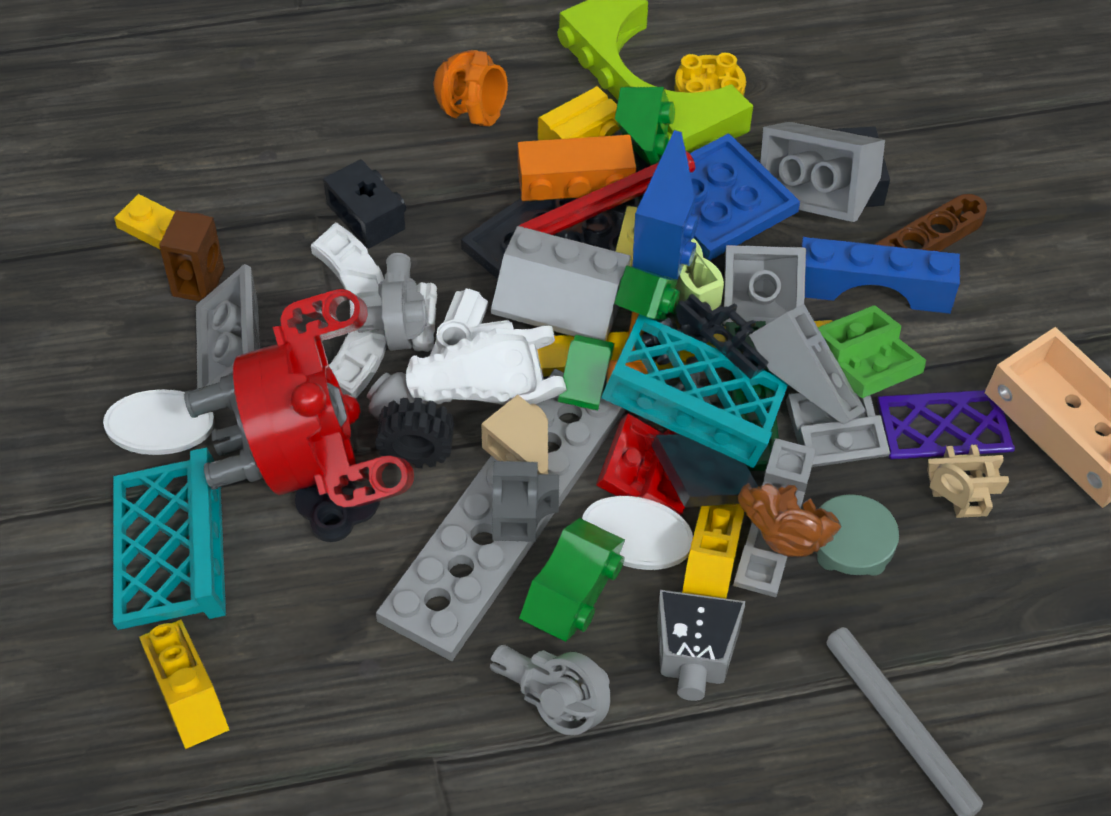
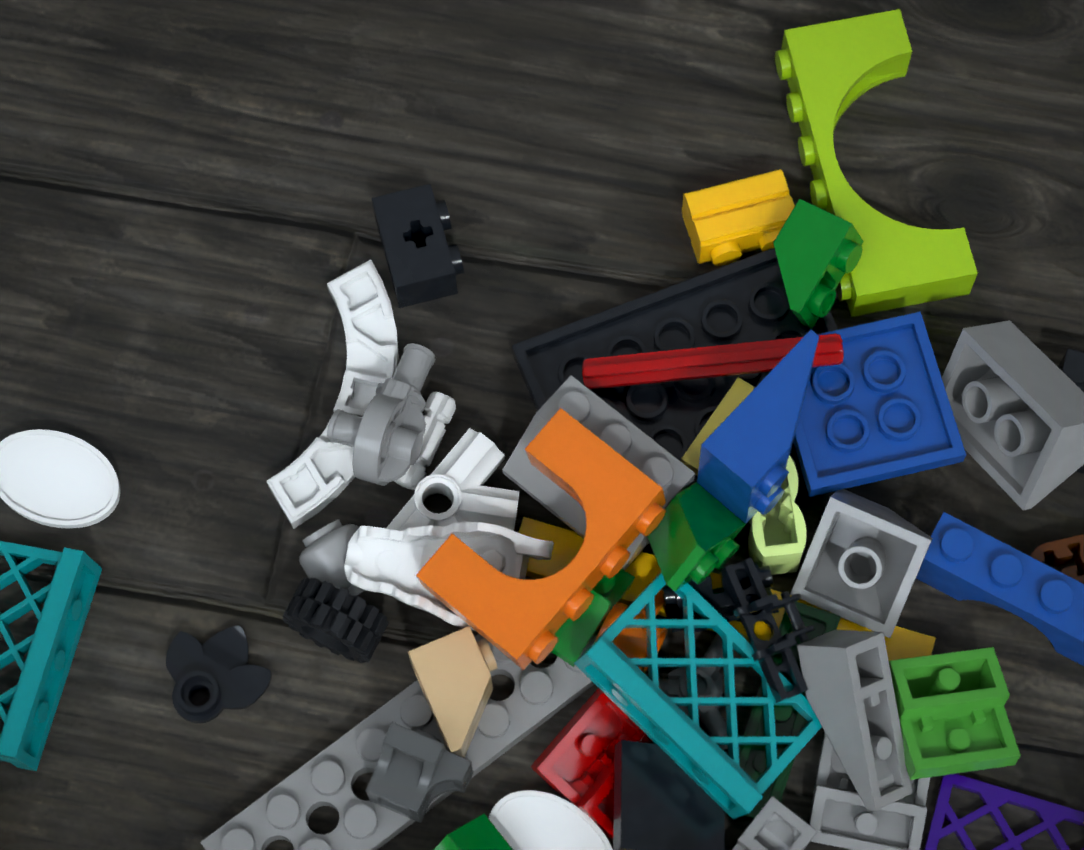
camera: 25 degrees right, 15 degrees up
yellow plate [114,194,175,249] -> none
reddish brown brick [159,210,225,302] -> none
red piece [184,289,414,507] -> none
light grey slope [196,264,260,389] -> none
orange helmet [433,50,508,127] -> none
orange brick [518,135,636,201] -> none
yellow tile [674,53,746,96] -> none
none -> orange arch [415,408,666,670]

